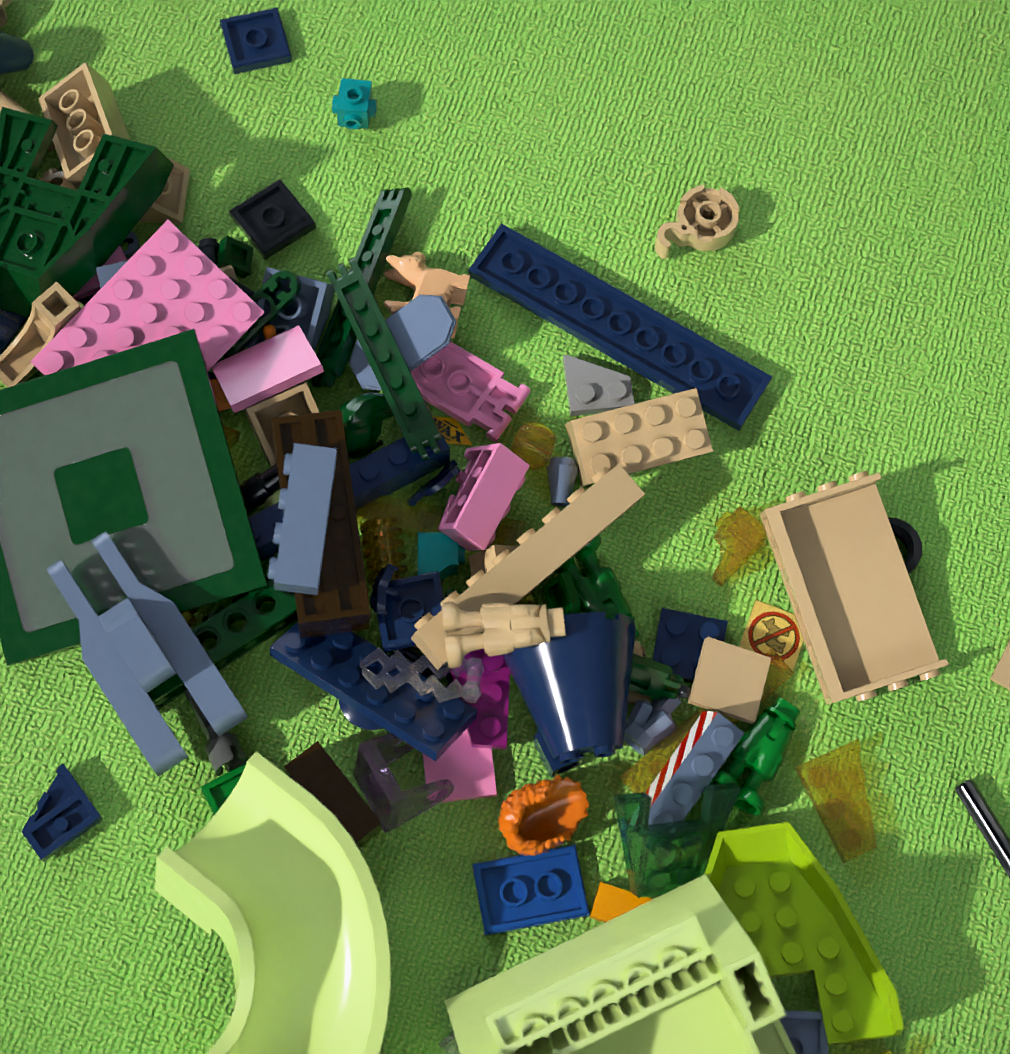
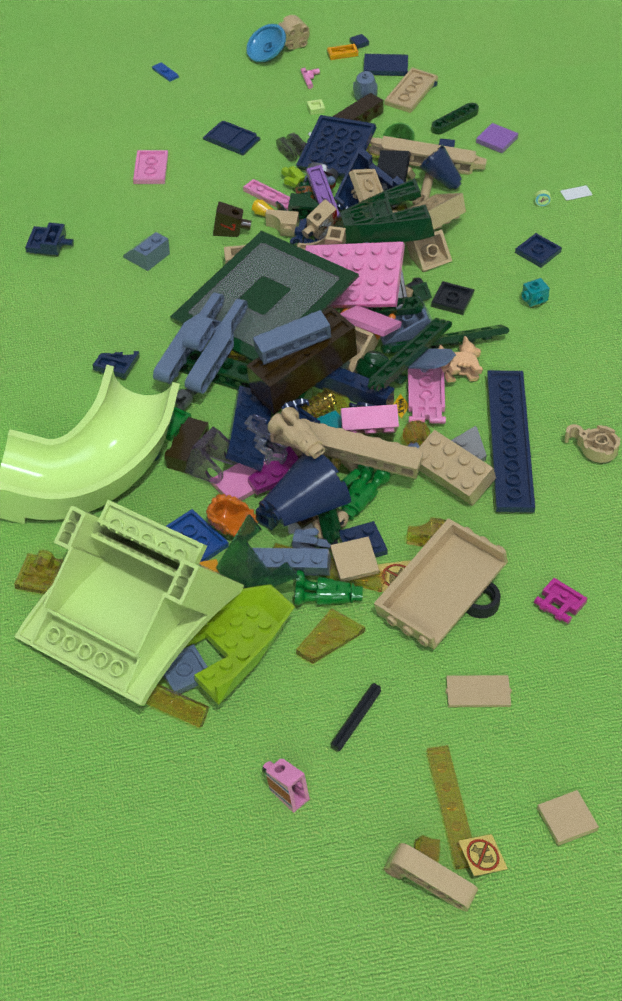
camera: 65 degrees right, 20 degrees down
none -> dark pink plate [534,578,588,624]

